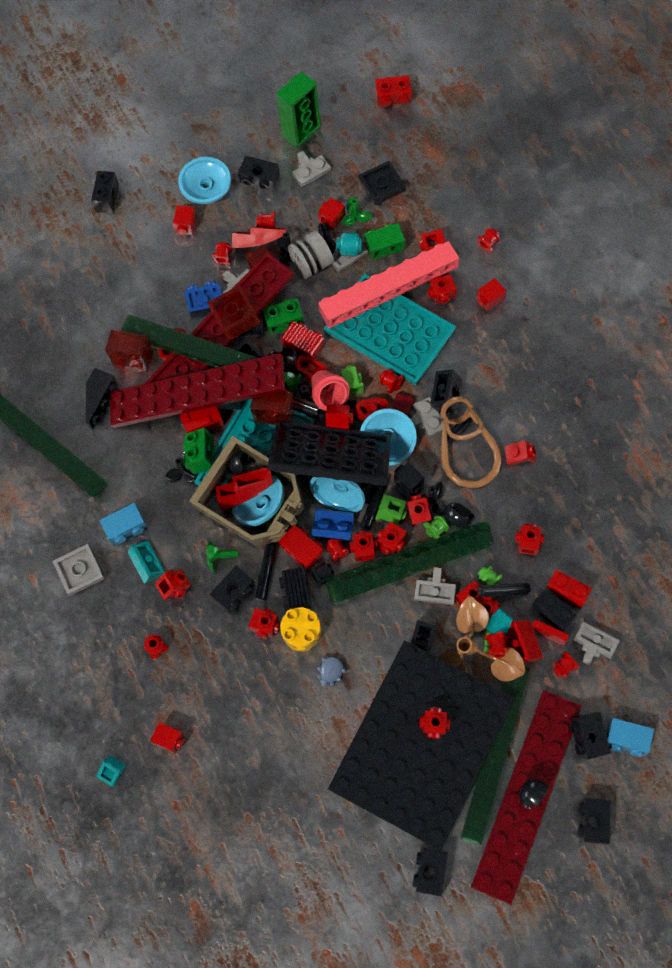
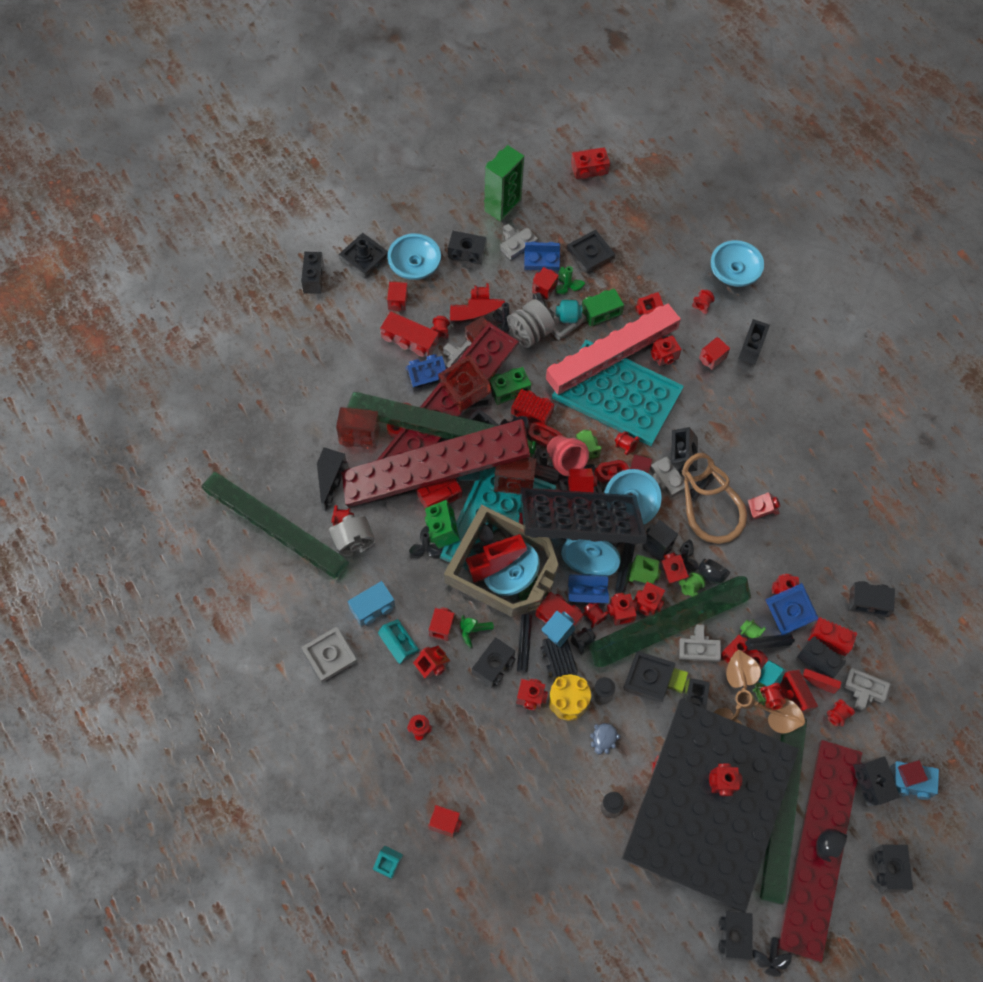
camera: 15 degrees left, 5 degrees down
none -> light grey brick [329,515,375,557]
none -> red brick [331,505,354,526]
none -> black plate [339,233,388,277]
none -> red brick [380,311,439,357]
none -> red brick [429,607,455,641]
none -> blue bracket [524,241,560,271]
none -> dark azure brick [541,611,576,647]
none -> black brick [593,677,616,704]
none -> black brick [600,792,624,818]
none -> black plate [624,651,676,702]
none -> lime tile [668,668,688,693]
none -> medium azure dish [711,240,764,287]
none -> black brick [738,319,770,365]
none -> black plant [753,937,792,977]
none -> blue tile [765,583,818,634]
none -> black brick [849,581,895,617]
none -> dark red tile [898,760,928,788]

